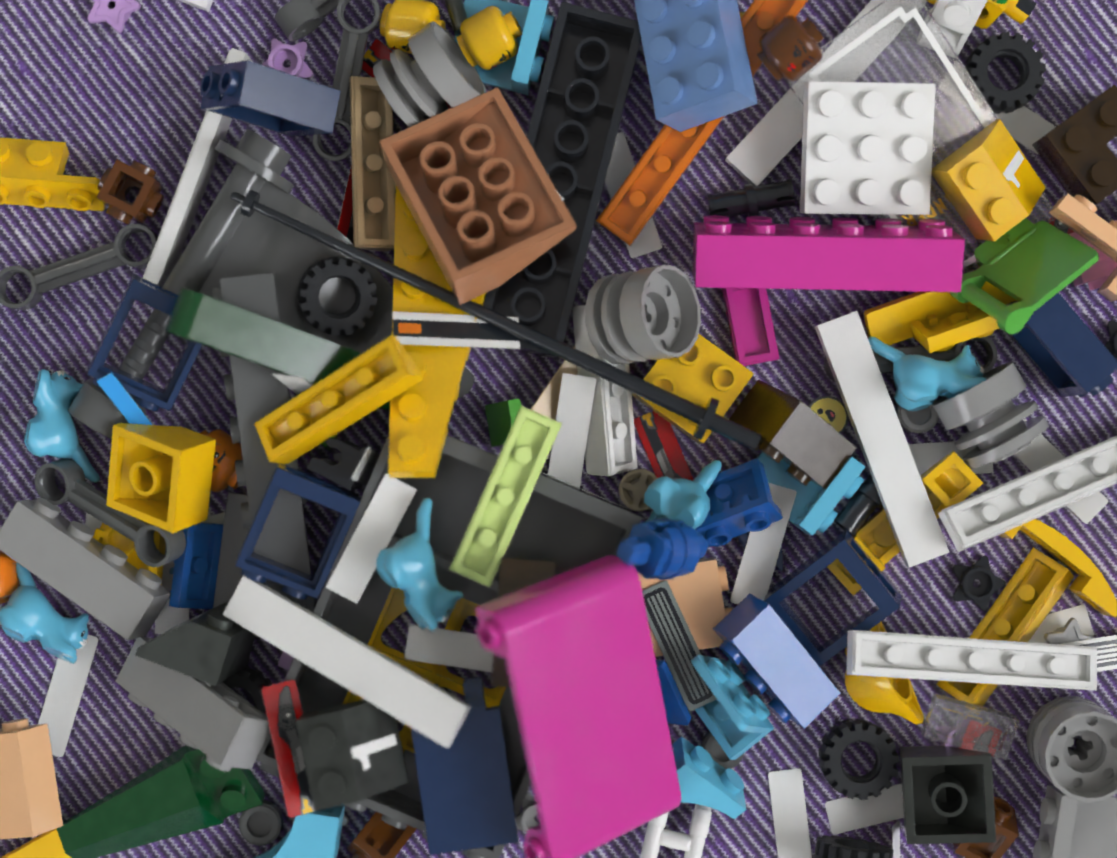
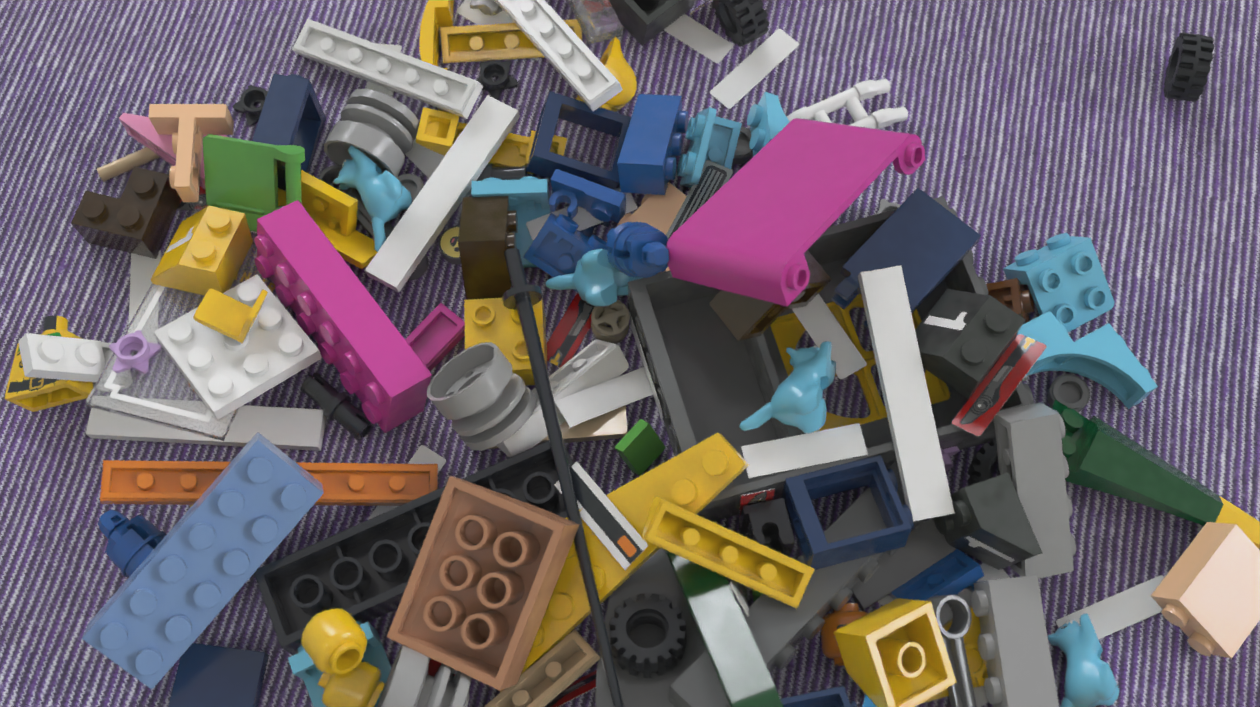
camera: 120 degrees left, 20 degrees down
yellowish green tile [449,406,562,588] -> none
reddish brown head [757,15,825,81] -> none
black tyre [818,719,900,800] -> none
black tyre [963,32,1046,114] -> none
none -> lavender plate [109,330,161,374]
none -> yellow bracket [193,288,268,343]
none -> yellow head [301,609,367,674]
none -> blue plate [549,169,626,223]

